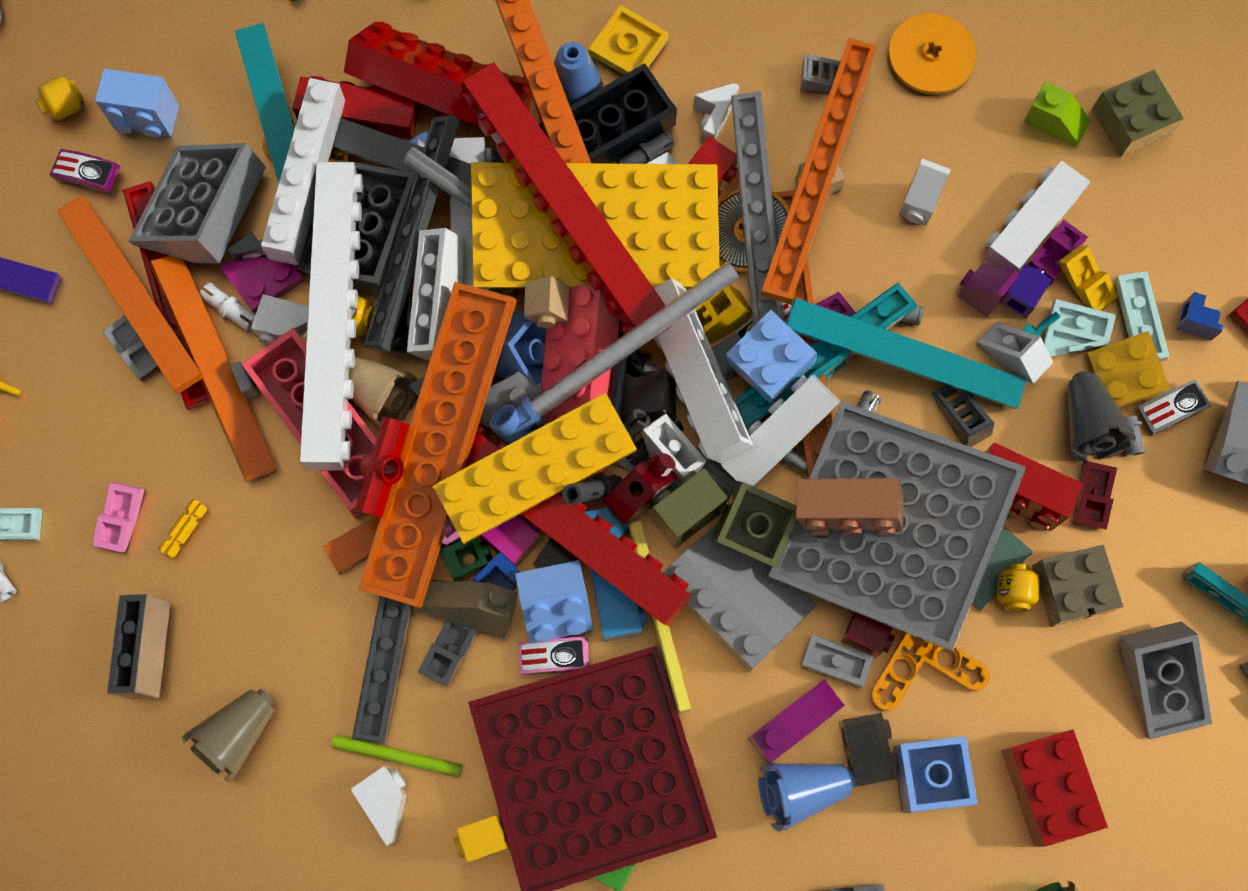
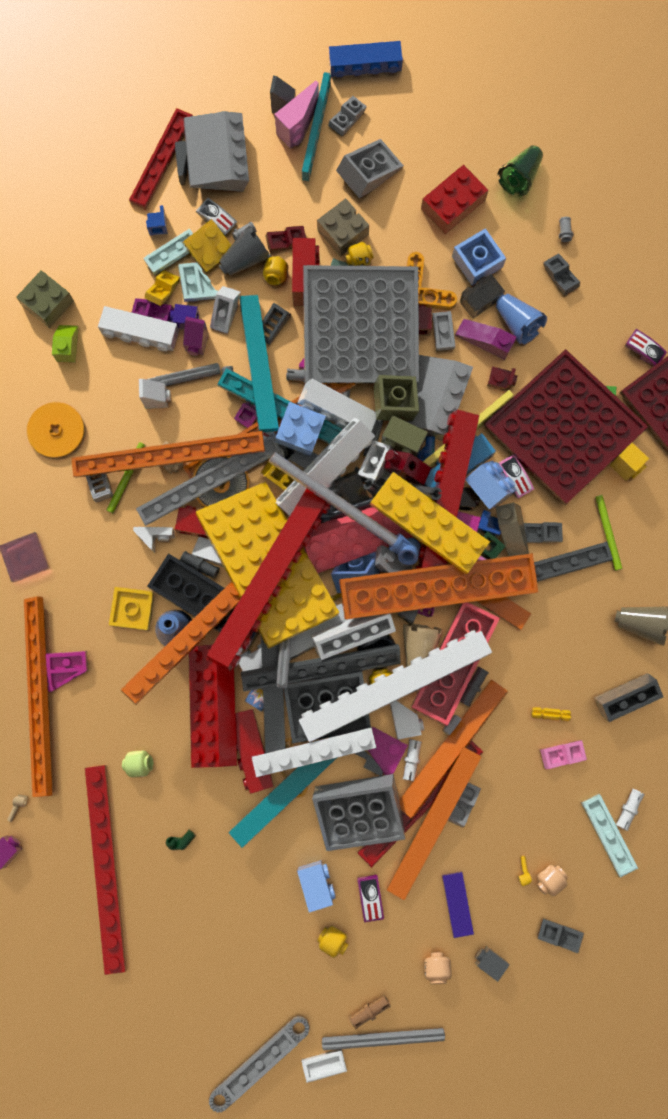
camera: 115 degrees left, 5 degrees up
white slope [351,766,407,846] -> none
red piece [355,417,410,518] -> none
tan brick [524,276,569,329] -> none
nougat brick [796,478,904,536] -> none
teal hand [1022,311,1061,336] -> none
none -> lime bar [106,442,146,514]
none -> light grey axle [147,363,221,386]
none -> yellow head [262,256,289,285]
none -> blue arm [417,436,435,461]
none -> dark grey pin [460,667,489,707]
none -> dark red bracket [487,366,518,391]

